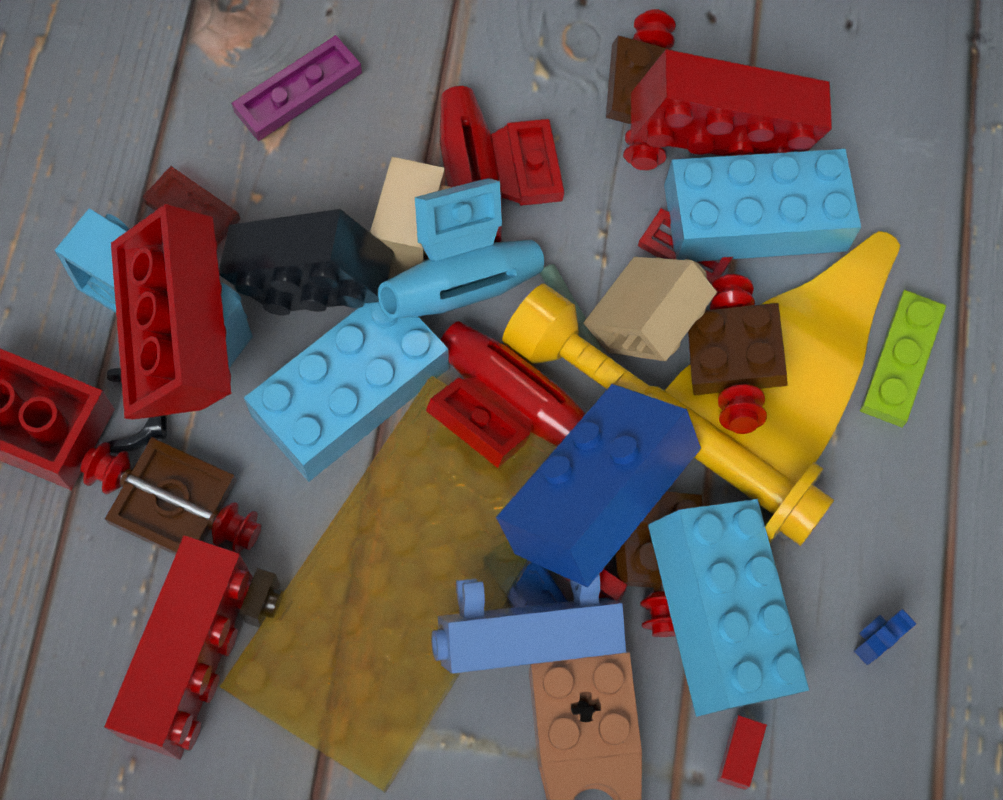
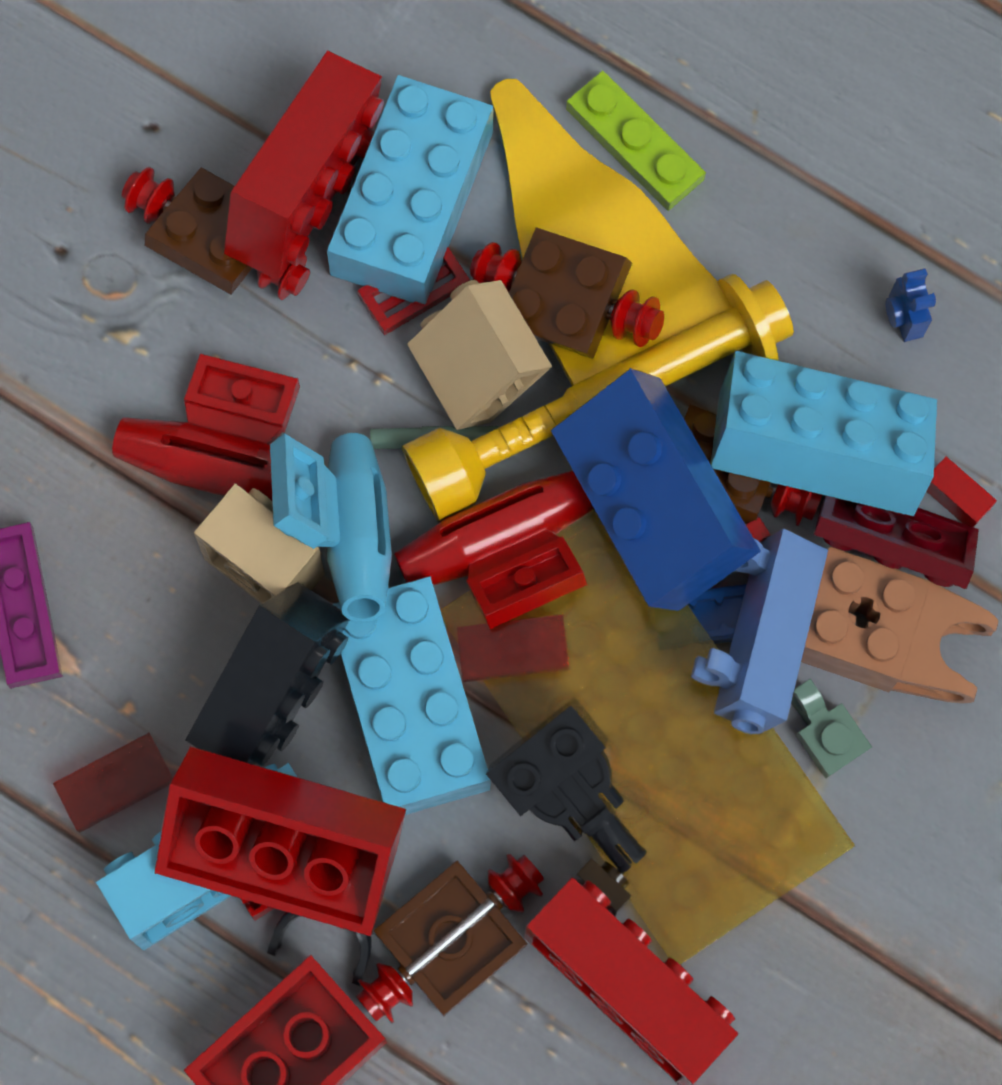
camera: 65 degrees left, 5 degrees up
none -> clear red plate [457,615,570,682]
none -> black brick [486,697,647,874]
none -> sand green plate [791,678,872,779]
none -> dark red plate [814,495,979,589]

